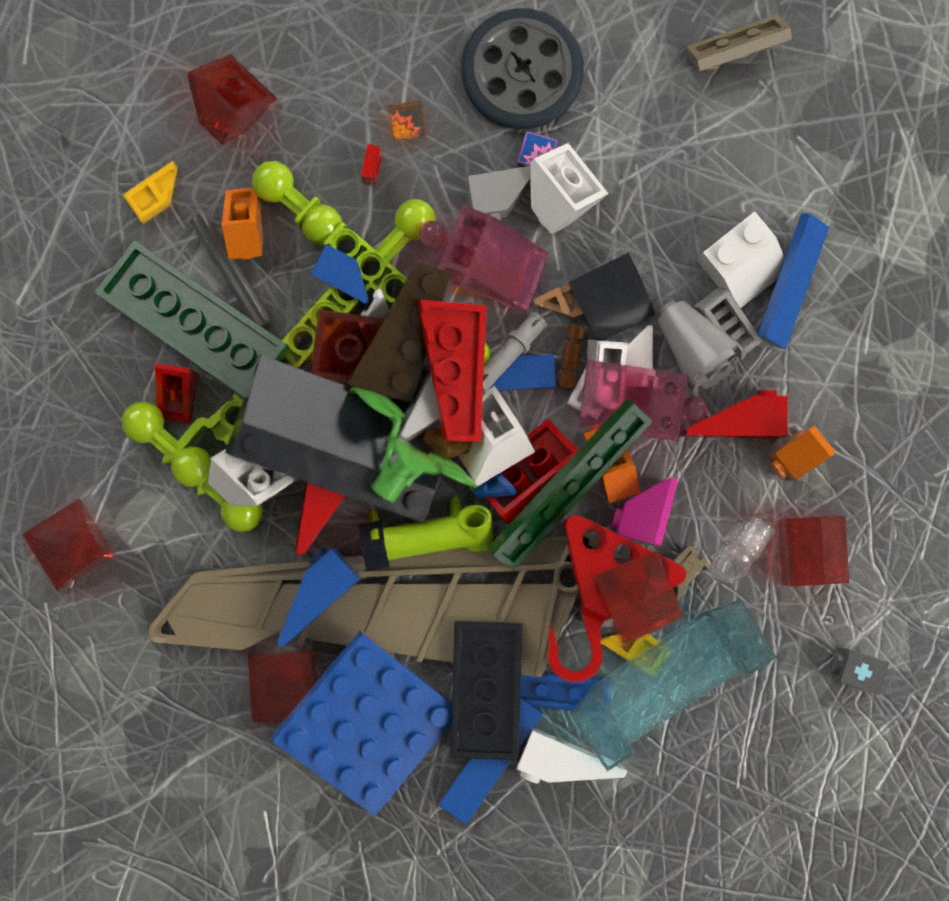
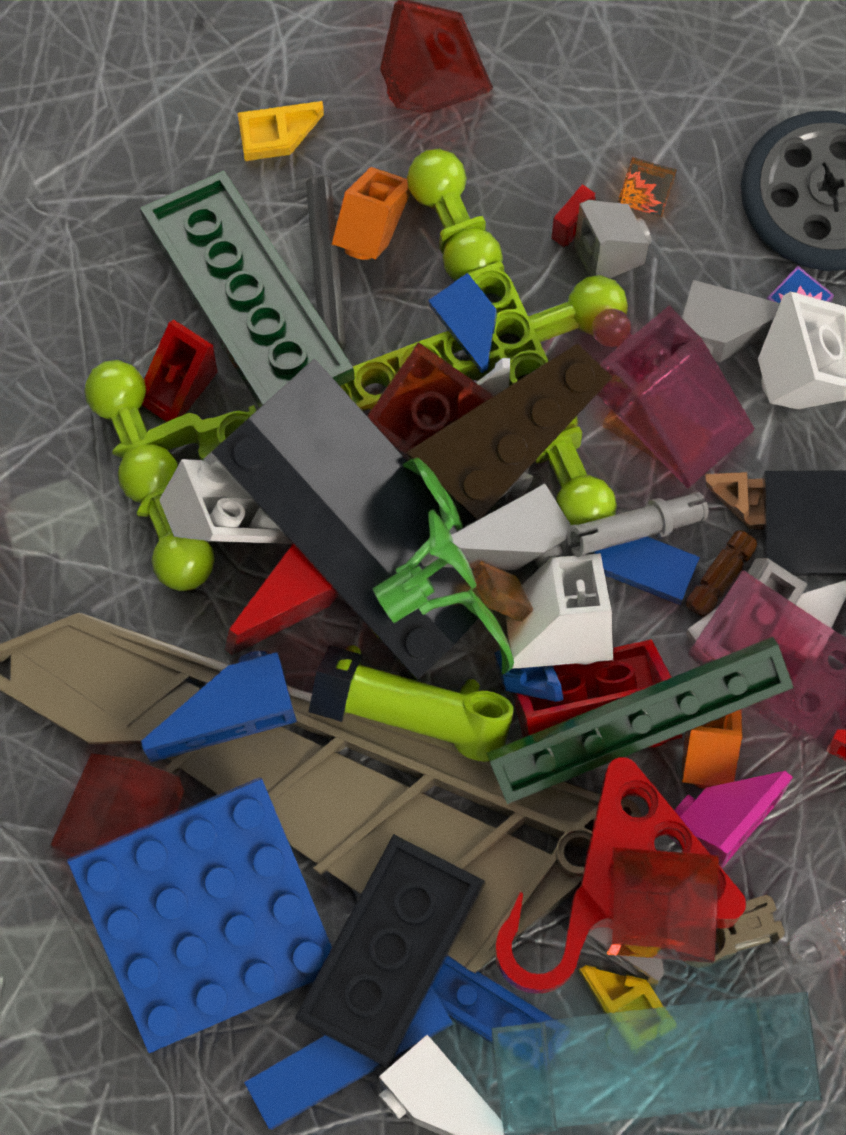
camera: 30 degrees right, 15 degrees down
red wing [417,299,487,443] -> none
none -> light grey slope [574,200,651,278]

